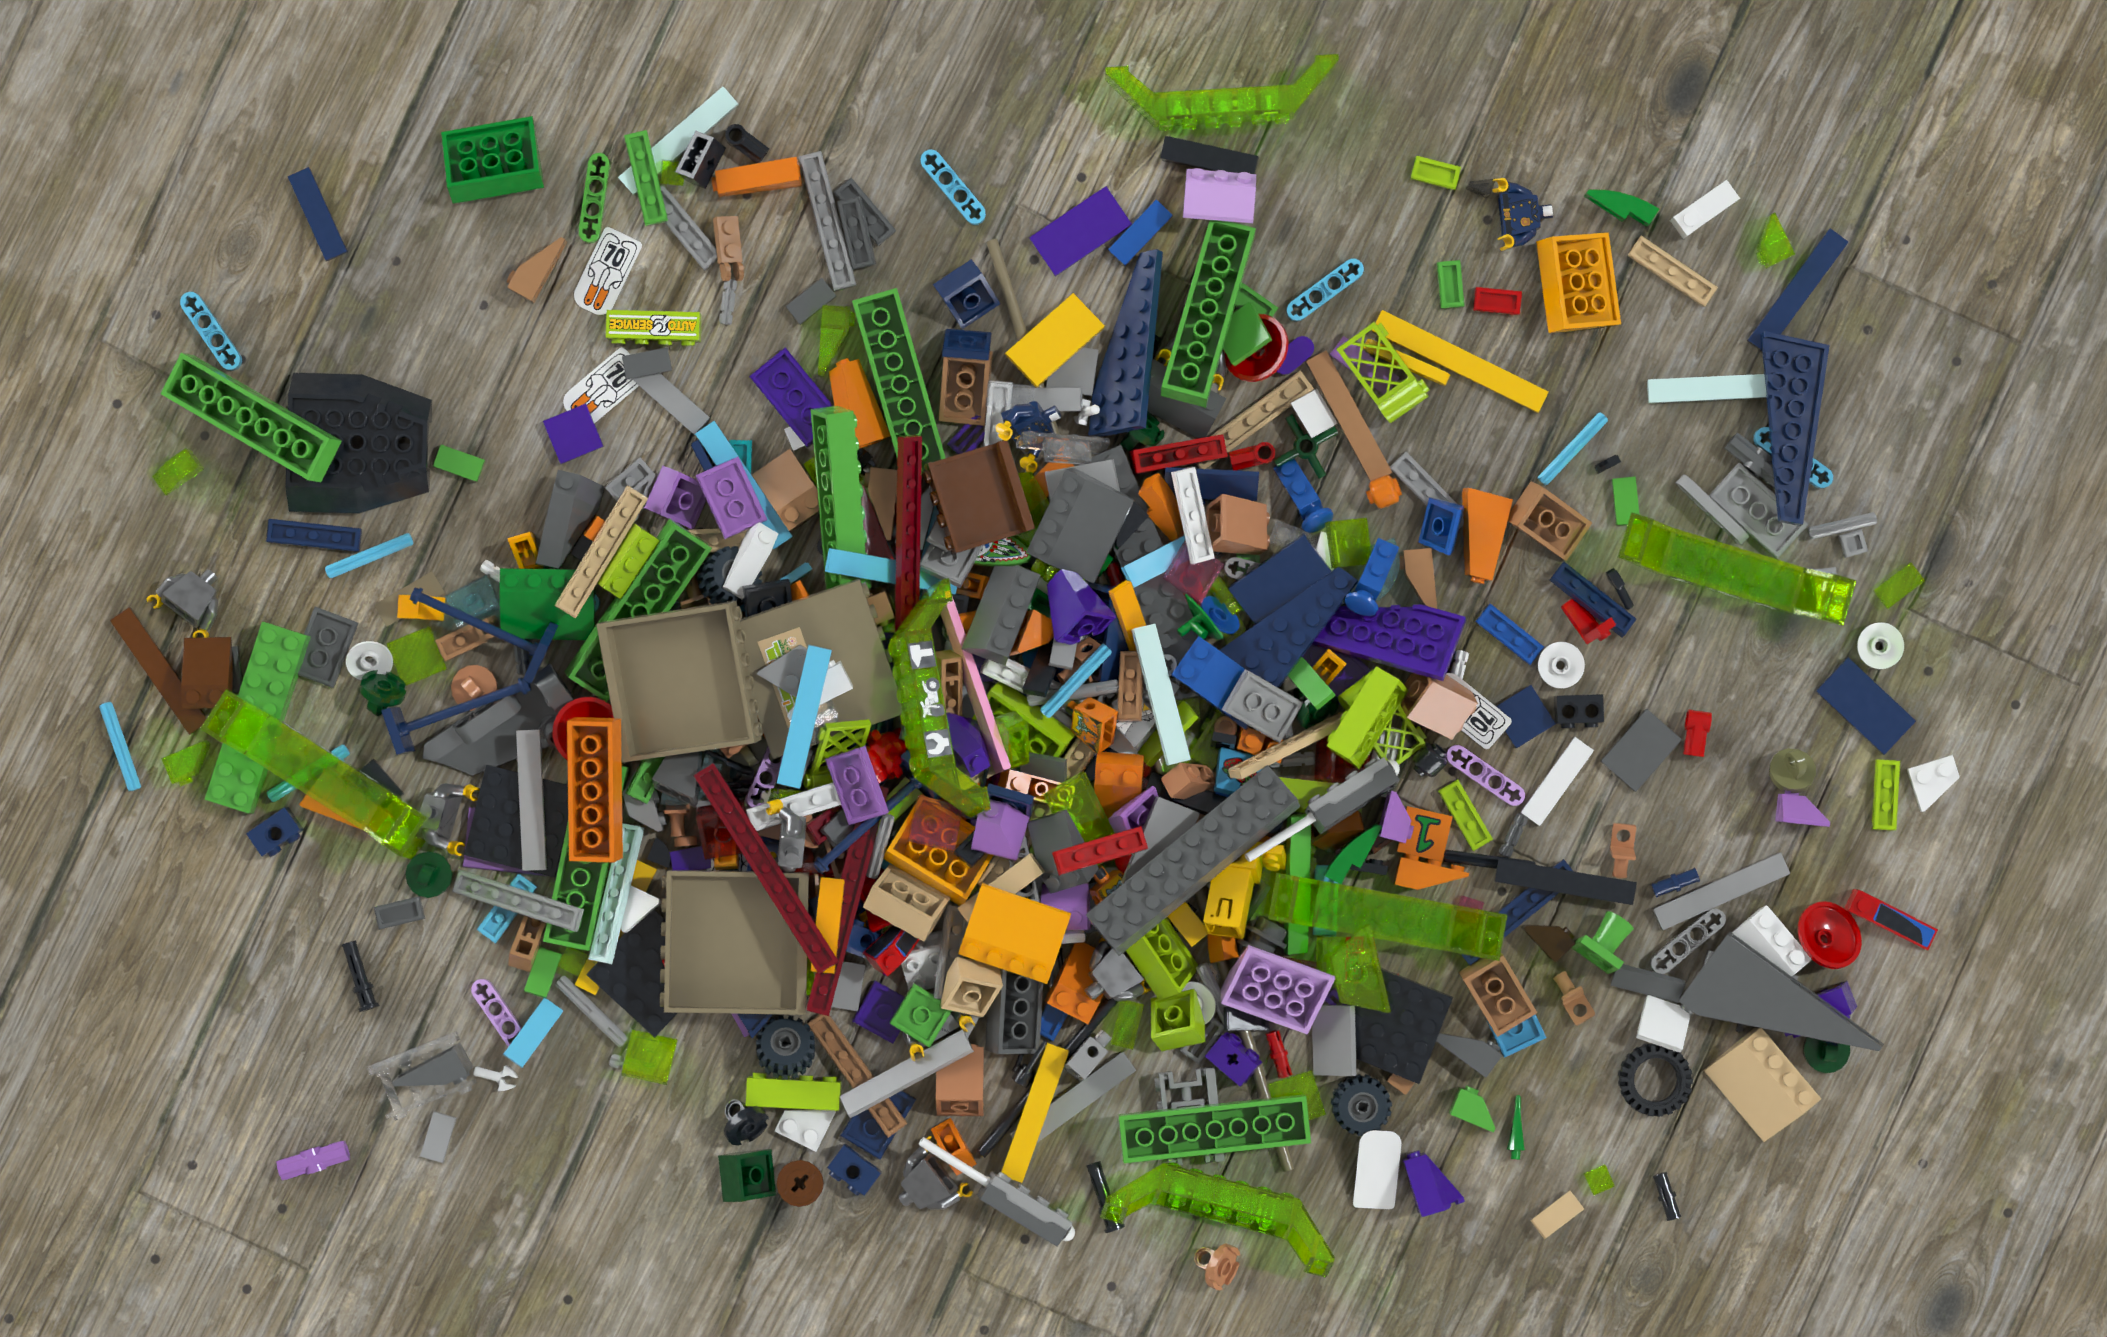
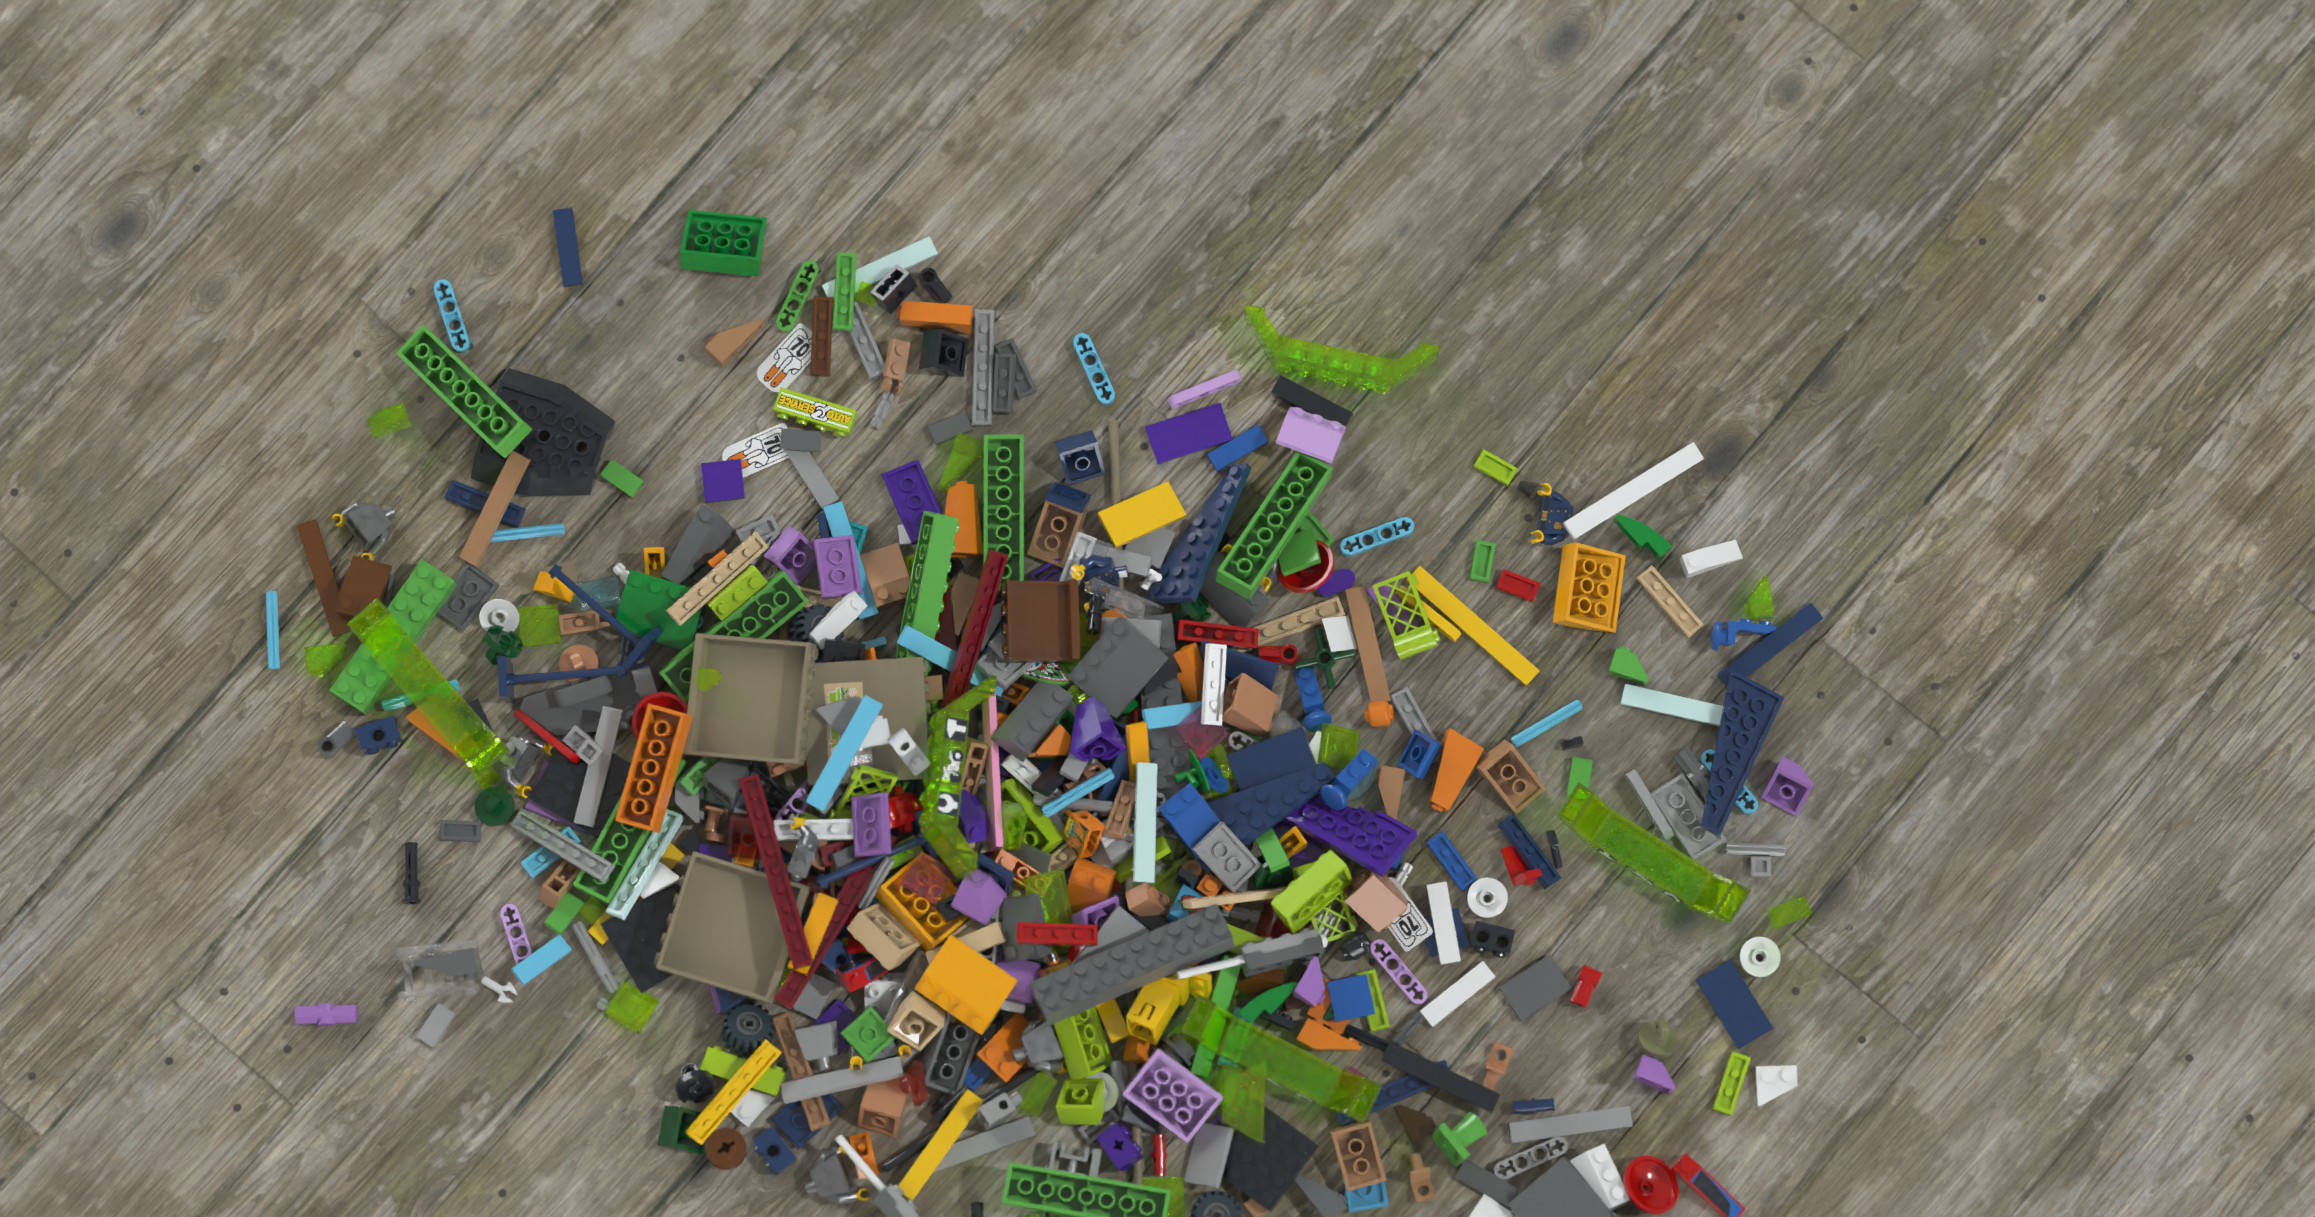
camera: 15 degrees right, 10 degrees down
none -> dark grey piece [318,721,356,759]
none -> medium nougat tile [459,451,530,566]
none -> red tile [514,709,581,763]
none -> light grey slope [562,725,604,766]
none -> yellow tile [685,1039,782,1145]
none -> clear neon green tile [696,667,722,692]
none -> light grey torso [794,1021,838,1070]
none -> reddish brown tile [810,296,834,376]
none -> light grey torso [888,727,931,775]
none -> clear red tile [899,1061,928,1107]
none -> black slope [919,329,968,377]
none -> black pin [1086,594,1103,635]
none -> lavender beam [1167,370,1242,409]
none -> blue tile [1327,974,1375,1022]
none -> white tile [1426,882,1461,965]
none -> white tile [1563,442,1704,540]
none -> bright green slope [1608,647,1649,686]
none -> blue piece [1711,619,1777,651]
none -> medium lavender slope [1761,757,1814,817]

